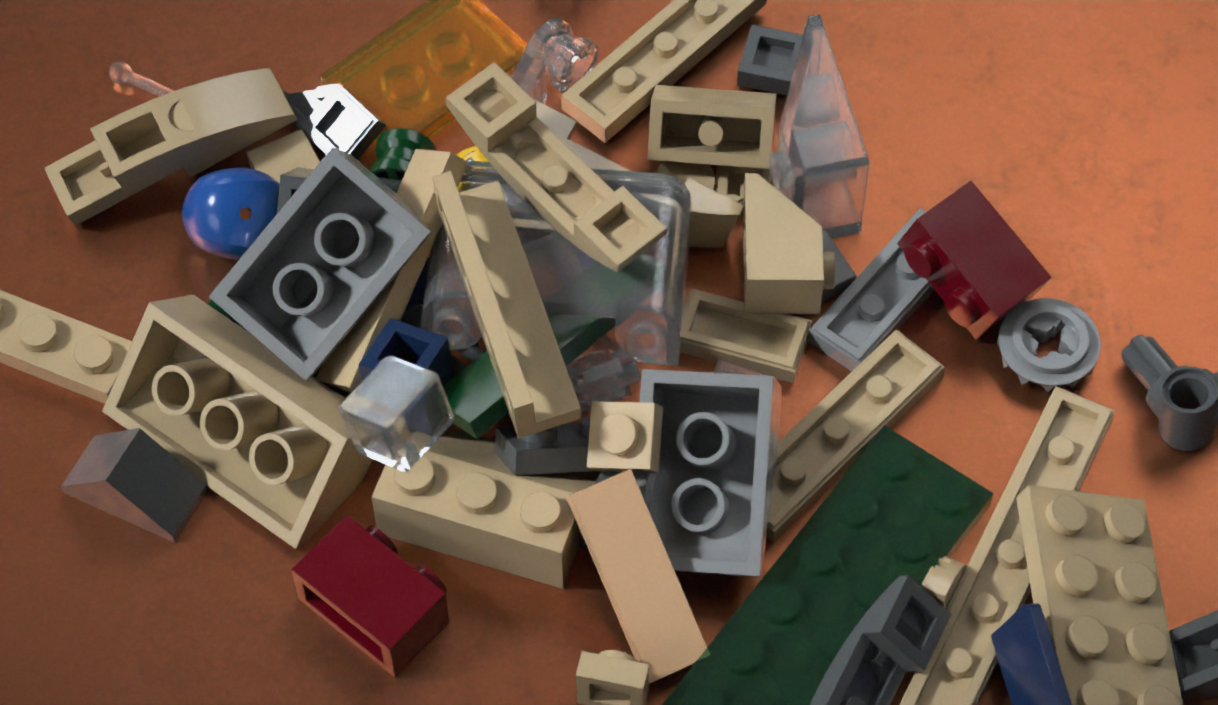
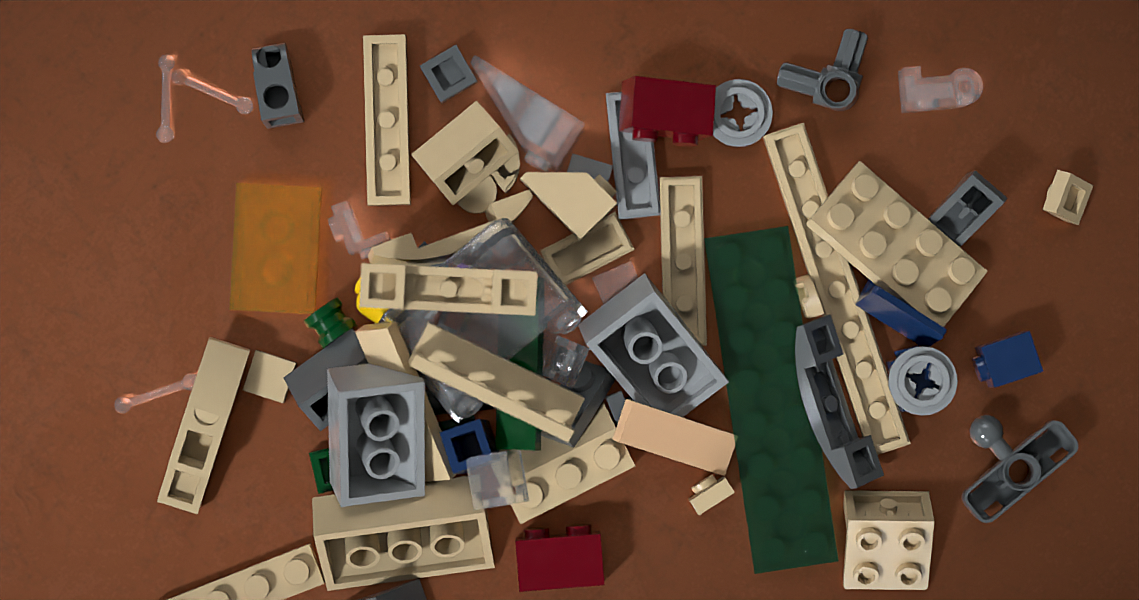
camera: 40 degrees left, 30 degrees up
blue helmet [182,167,280,260] -> none
tile [283,84,387,160] -> none
clear wheel [523,18,598,93] -> none
tan plate [587,401,663,473] -> none

